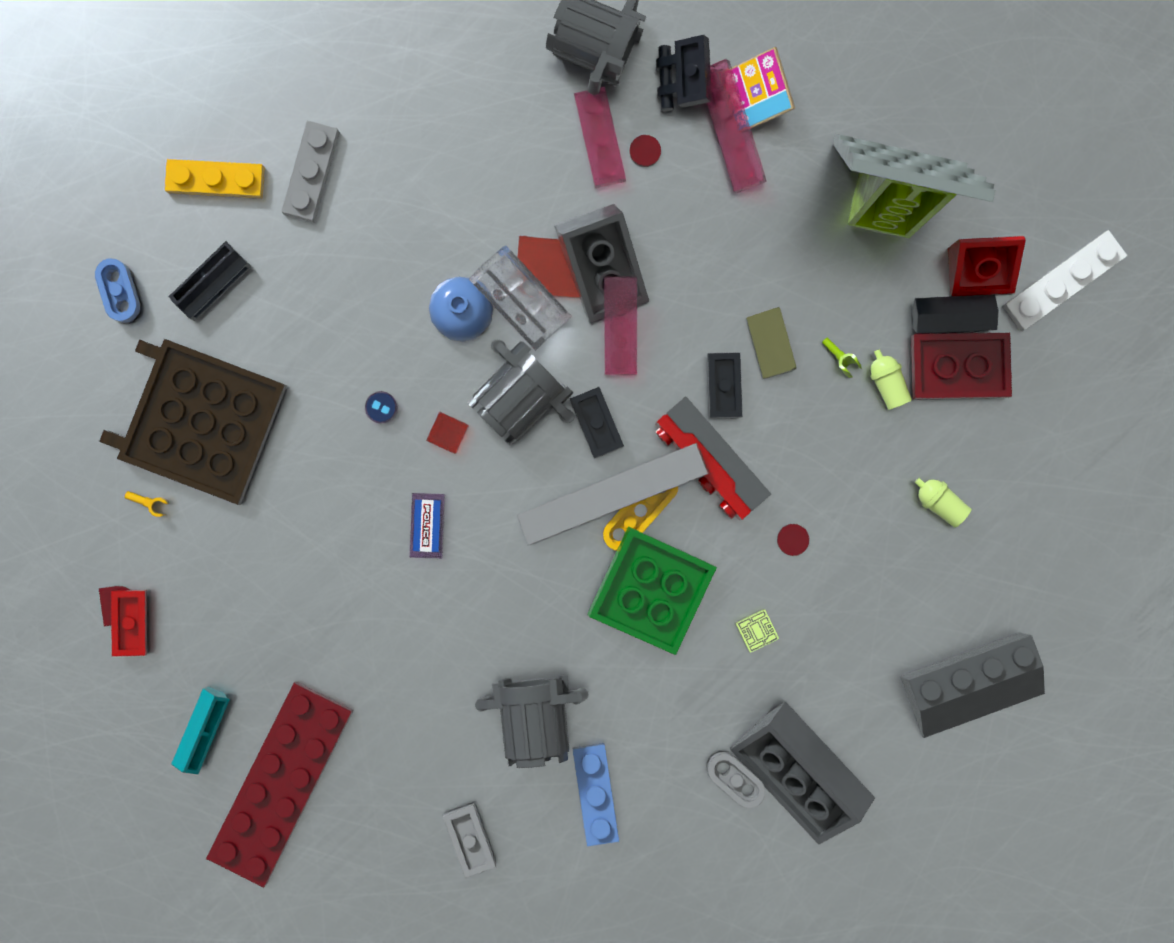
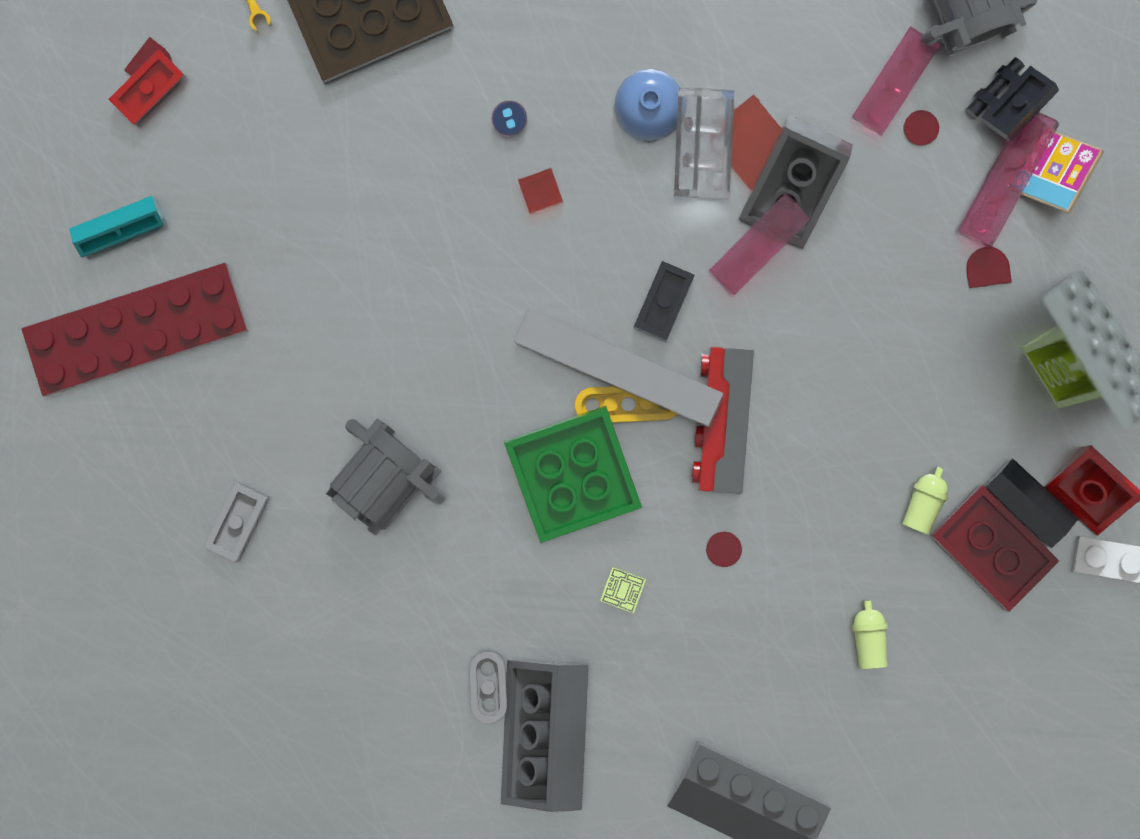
camera: 50 degrees right, 0 degrees up
tile [409,493,445,559] -> none
dark grey container [468,340,575,446] -> none
medium blue plate [573,743,619,847] -> none
black plate [707,353,742,419] -> none
olive slope [746,307,797,379] -> none
lime hand [822,337,862,378] -> none
none -> dark red piece [967,246,1012,288]

